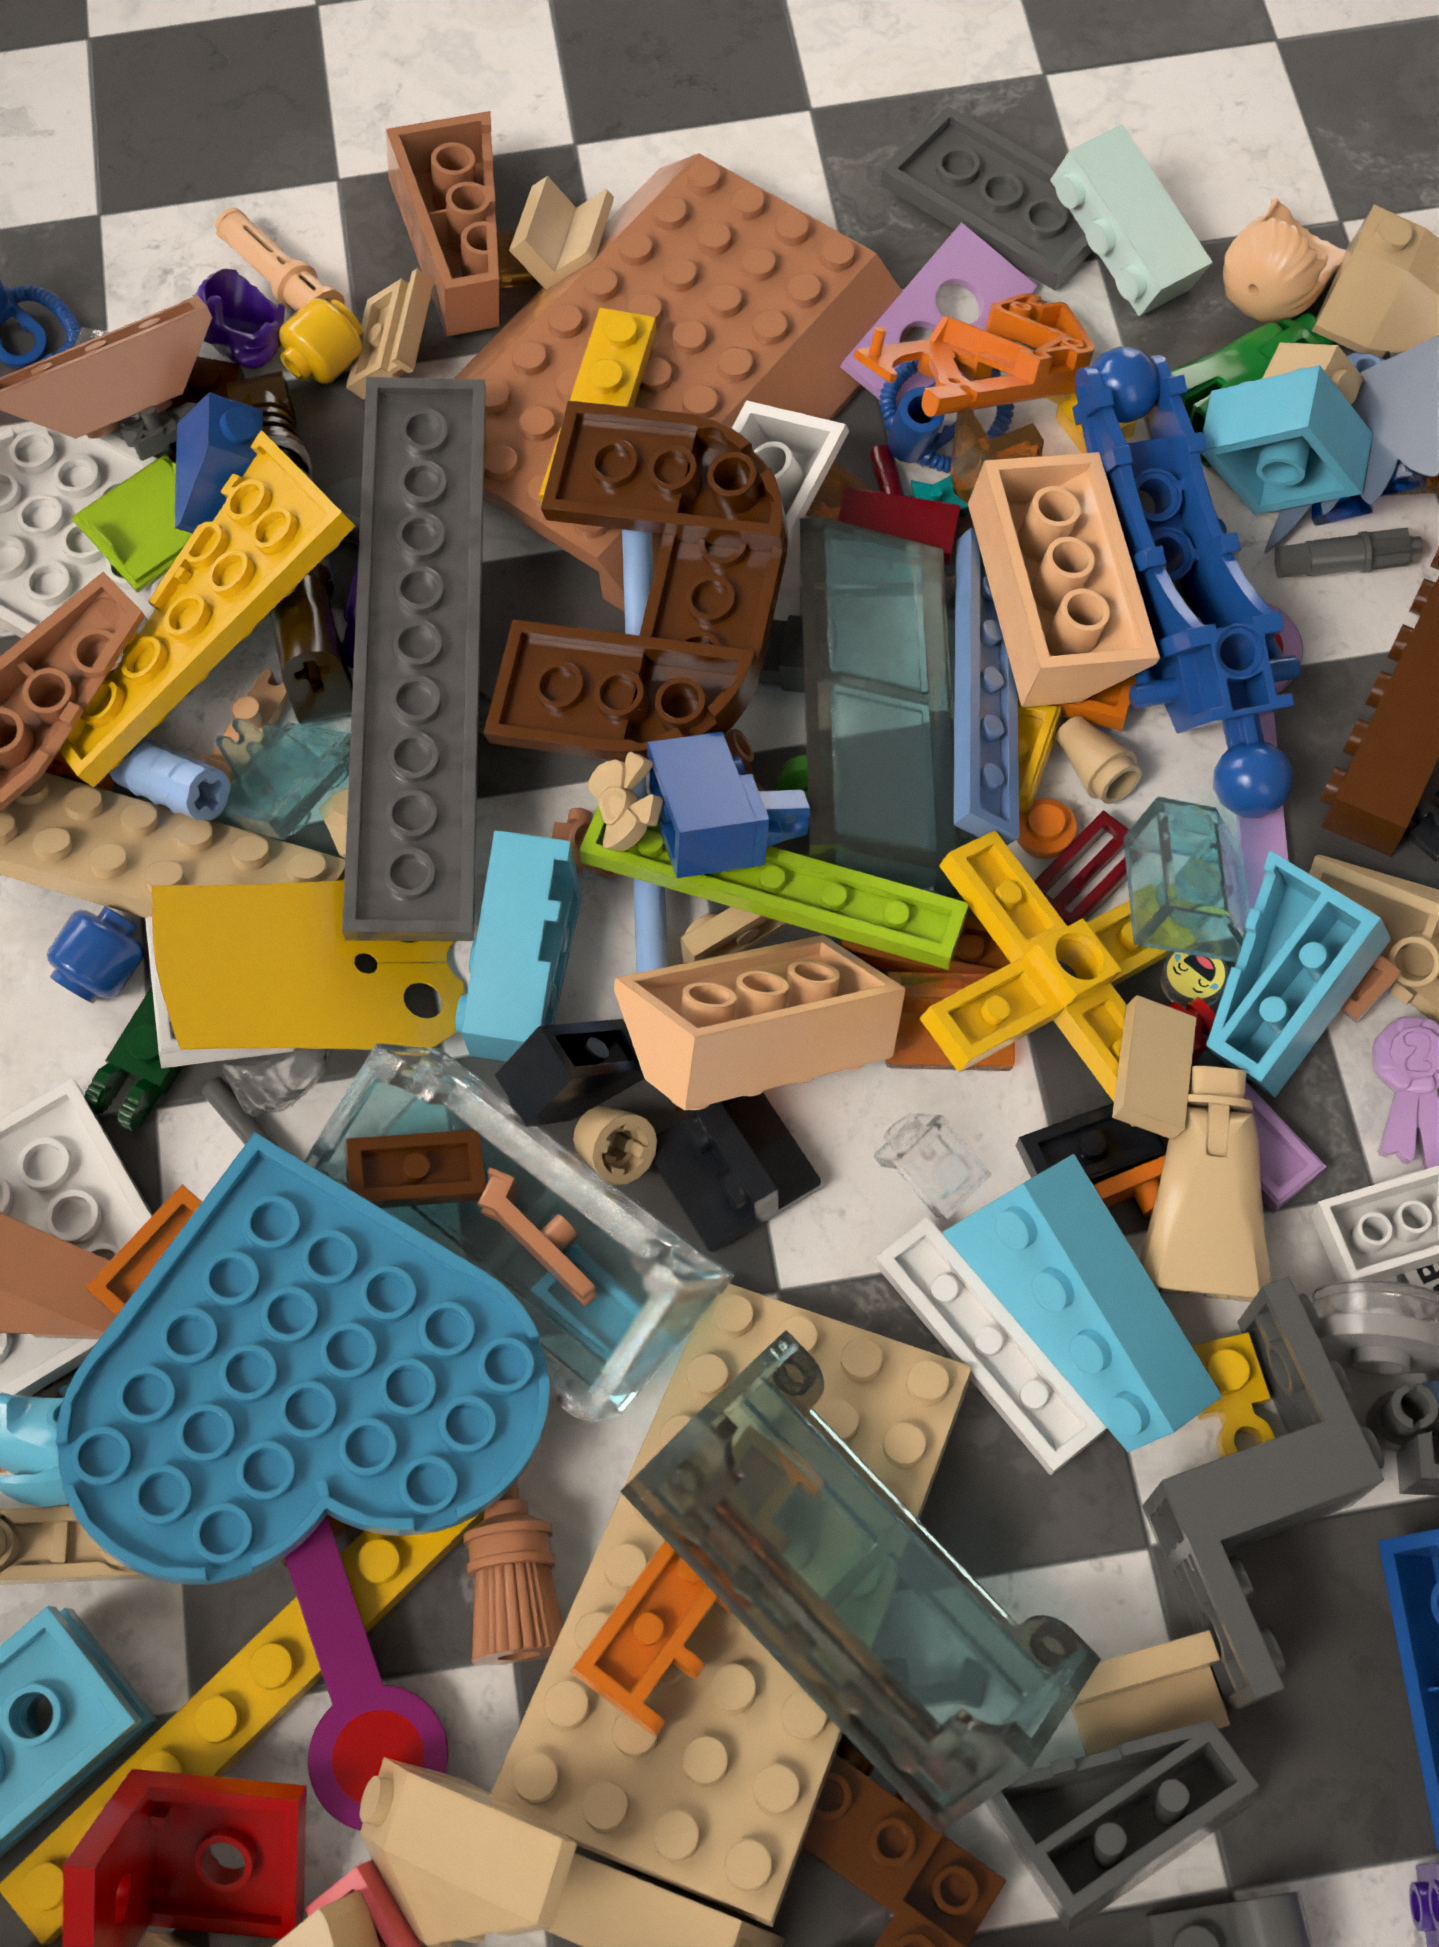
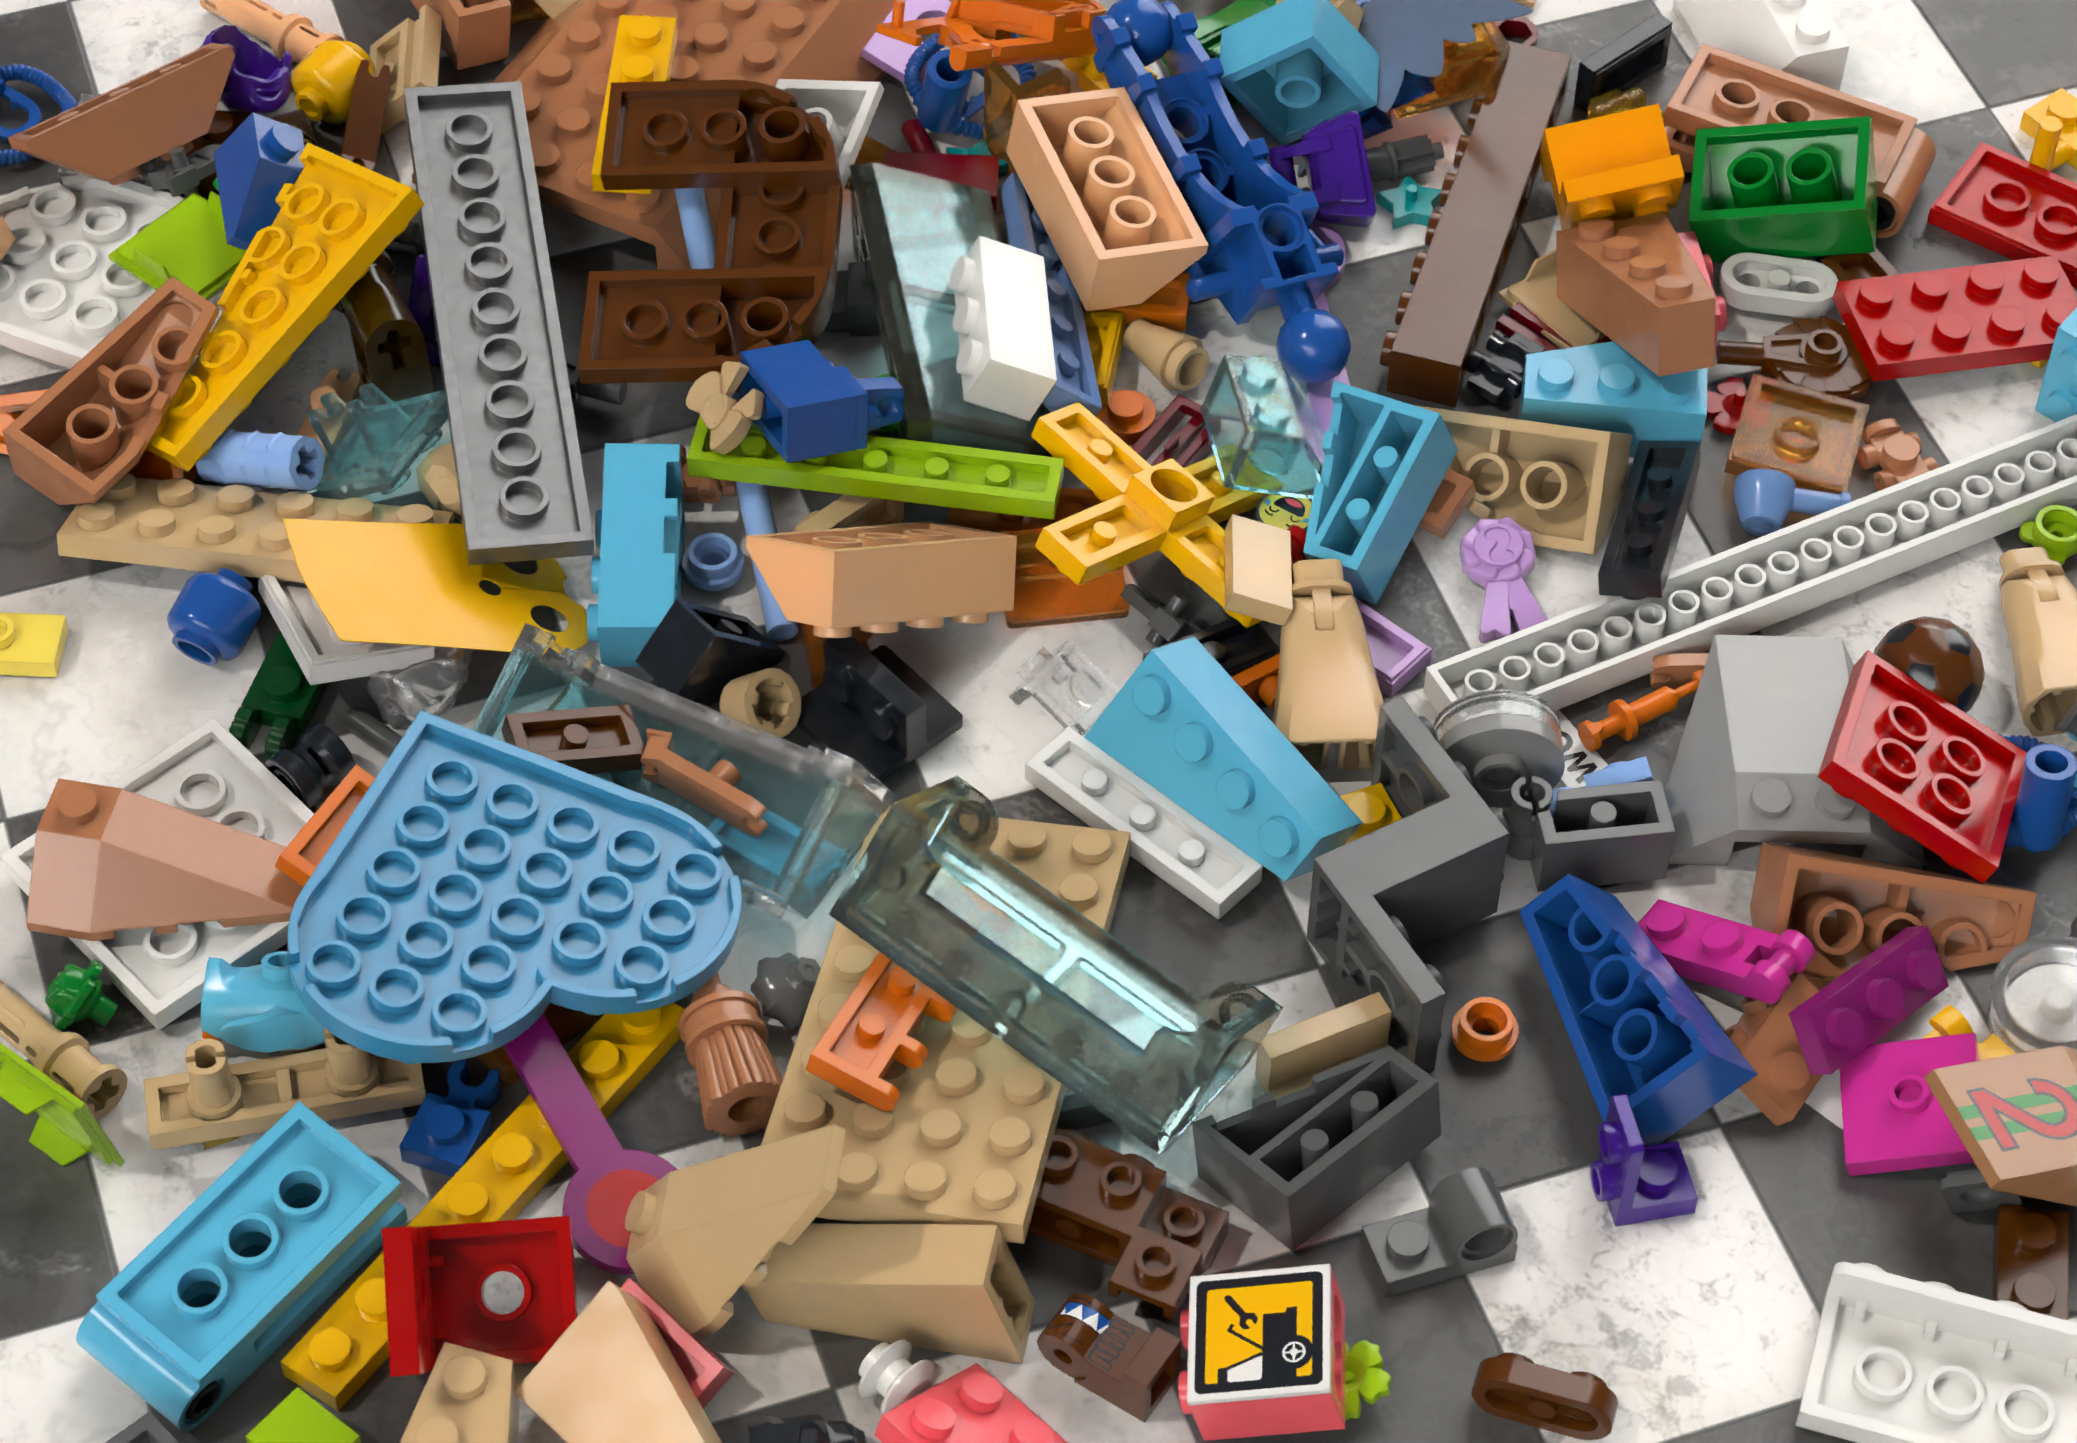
camera: 15 degrees left, 15 degrees down
none -> black wheel [264,723,356,809]
none -> reddish brown piece [340,59,390,171]
none -> blue plate [399,1059,502,1177]
none -> light blue plate [682,532,744,591]
none -> dark grey piece [750,952,821,1030]
none -> white brick [949,235,1057,421]
none -> dark grey piece [1120,584,1202,647]
none -> dark purple piece [1269,111,1376,227]
none -> teal piece [1376,174,1441,229]
none -> orange plate [1451,997,1519,1062]

